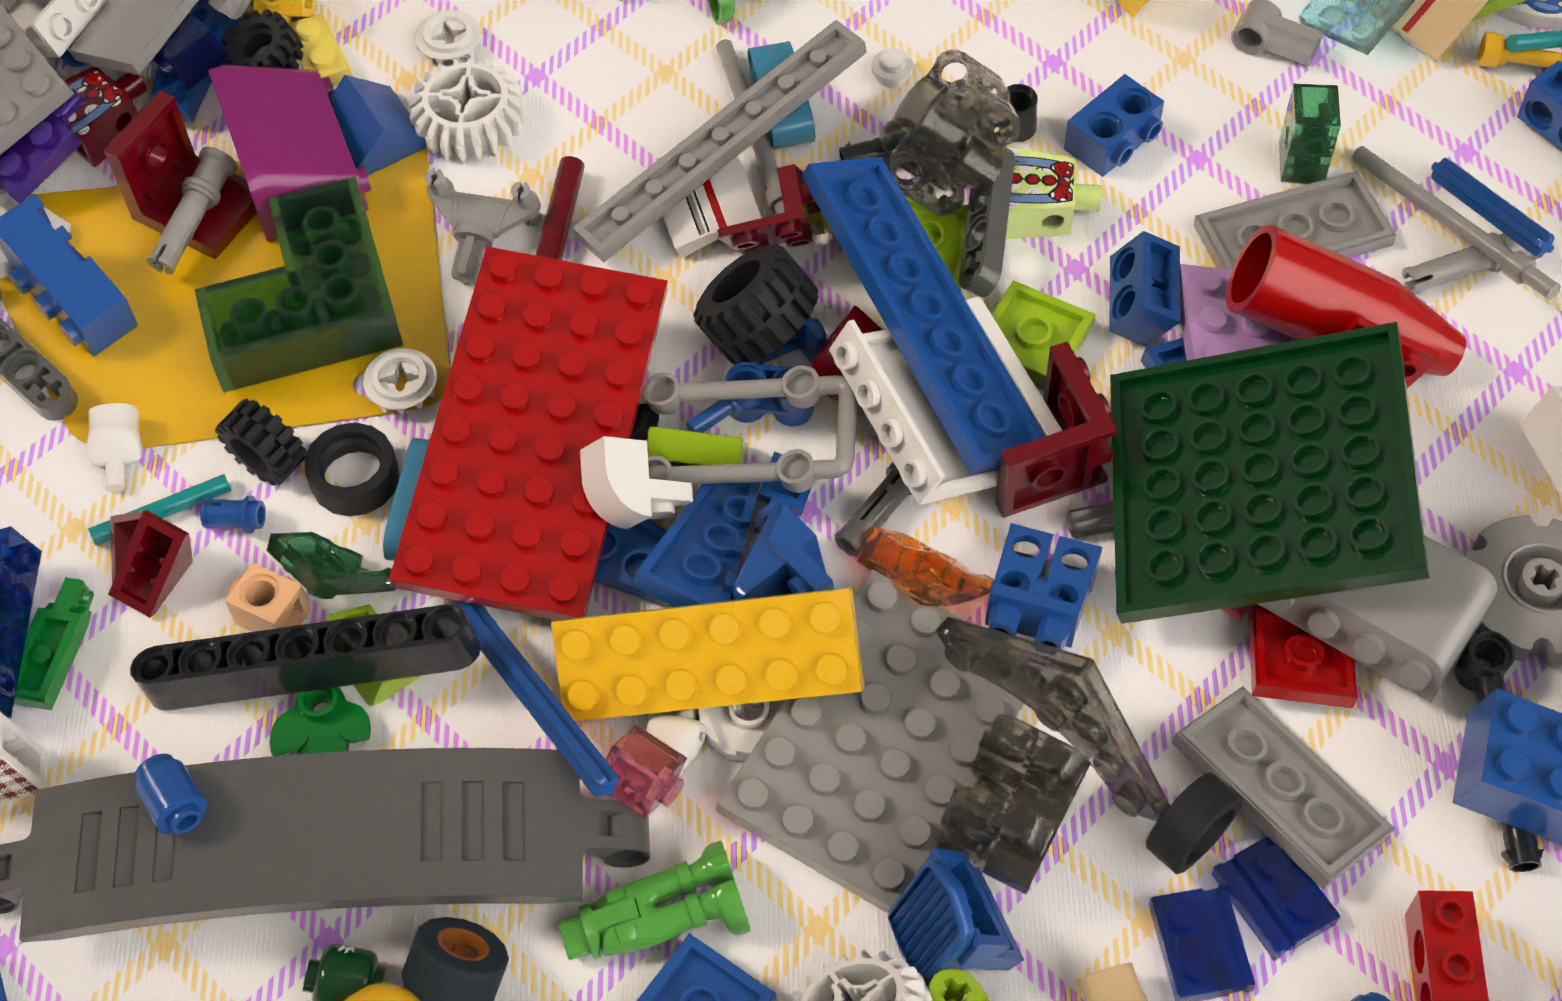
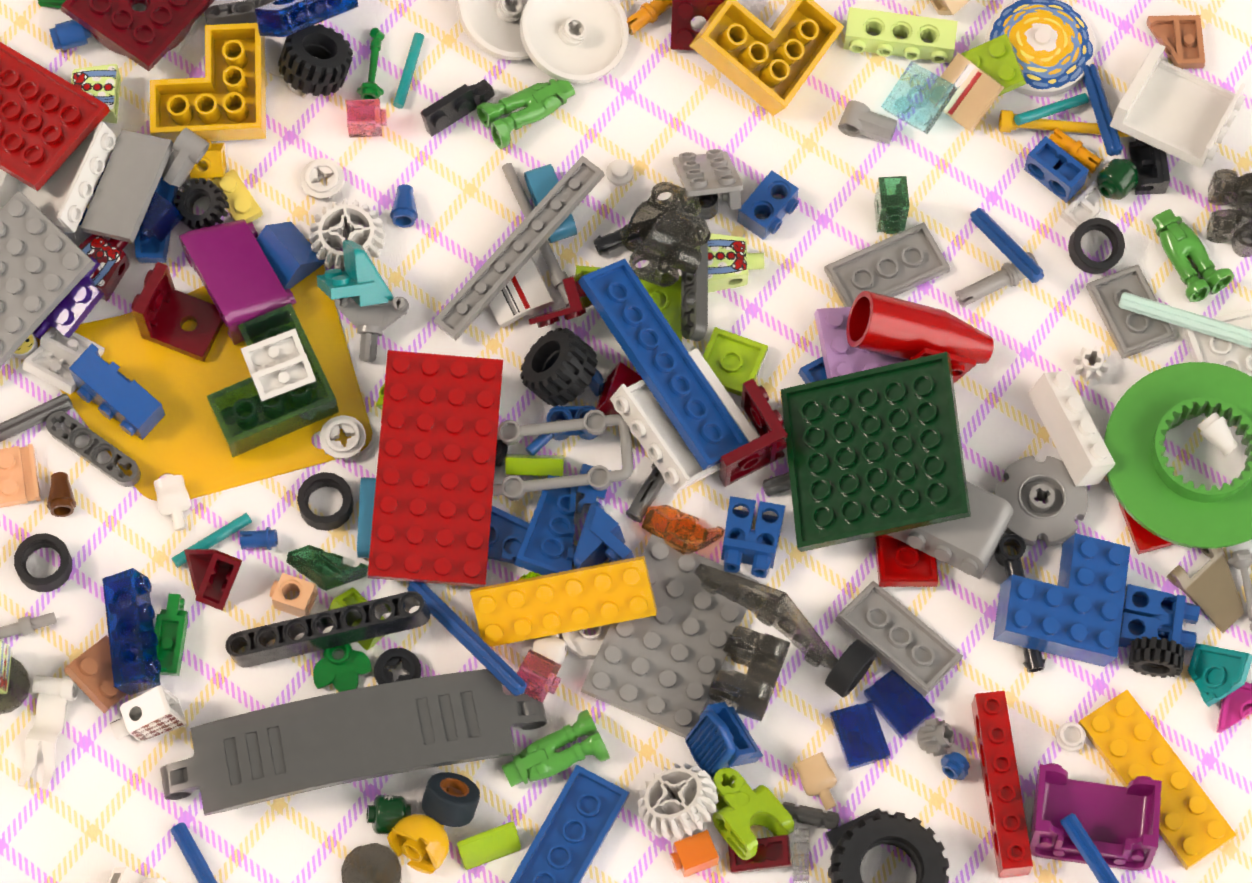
camera: 10 degrees left, 10 degrees up
blue brick [134,753,208,834] -> none
light grey pin [146,146,238,275] -> none
black tyre [215,399,307,486] -> none
dark red piece [535,156,585,260] -> none
white brick [580,436,693,529] -> none
blue brick [1109,230,1181,347] -> none
light grey bar [1352,146,1561,300] -> none
none -> white slope [241,329,316,402]
none -> teal piece [317,240,394,307]
none -> black gear [374,648,421,685]
none -> blue cone [390,184,418,228]
none -> light grey bracket [672,149,744,210]
none -> light grey gear [917,718,955,757]

